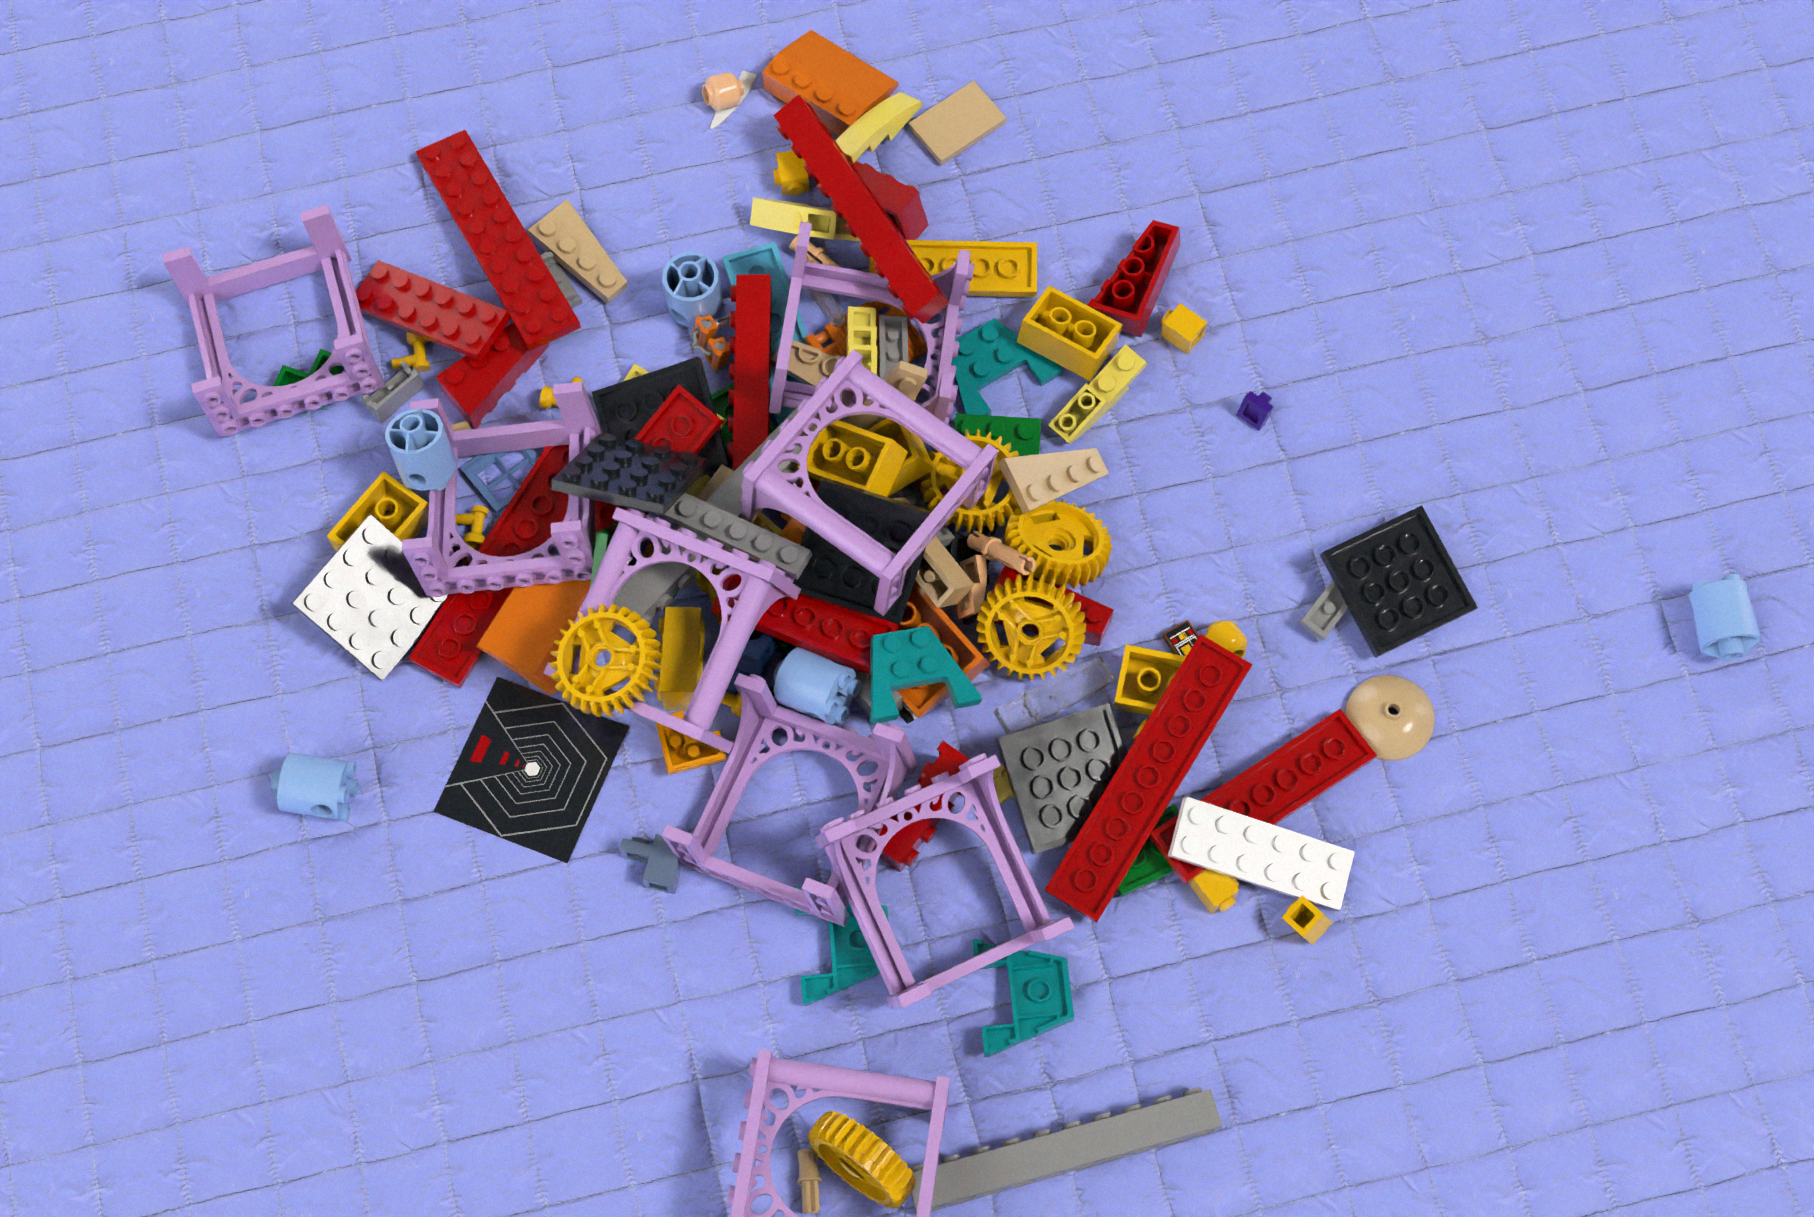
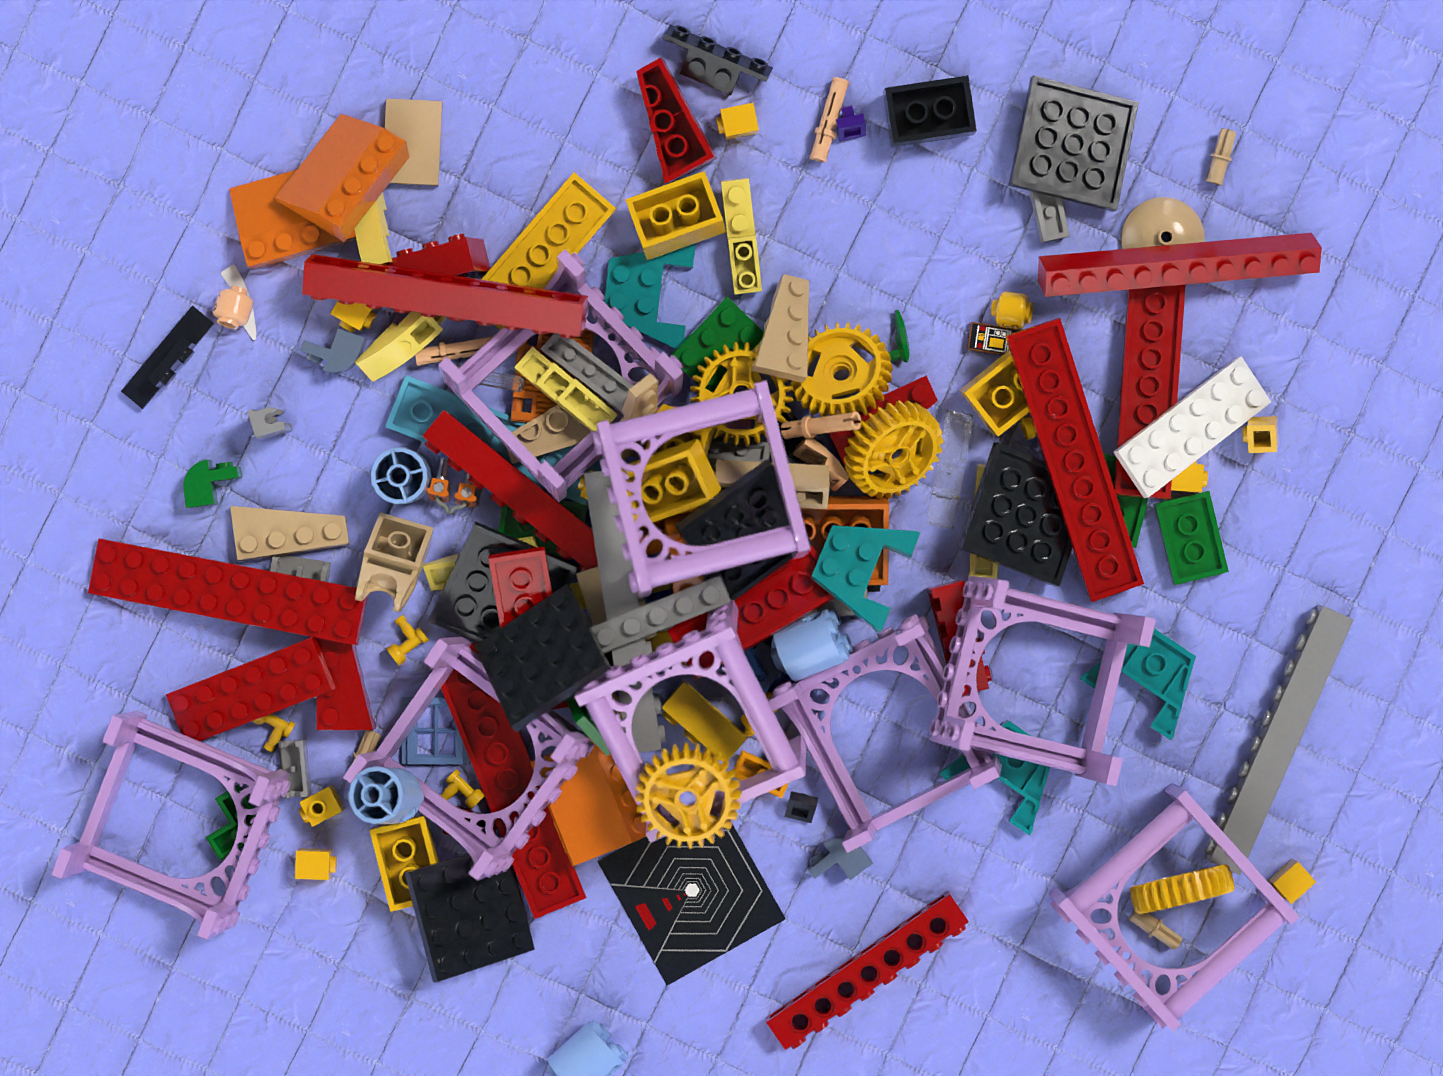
camera: 55 degrees left, 20 degrees up
none -> black bracket [121,305,215,409]
none -> green brick [183,459,242,508]
none -> light grey hinge [248,407,293,439]
none -> orange slope [275,114,410,242]
none -> yellow brick [295,848,337,880]
none -> yellow brick [299,784,345,827]
none -> sand blue brick [300,328,367,374]
none -> tan brick [355,512,434,613]
none -> black bracket [663,25,773,95]
none -> red brick [765,891,969,1050]
none -> black plate [784,791,818,823]
none -> light nougat pin [809,77,850,163]
none -> black brick [883,75,977,148]
none -> green bar [888,310,910,363]
none -> red brick [1038,233,1322,297]
none -> green plate [1154,491,1229,585]
none -> tan axle [1205,128,1236,185]

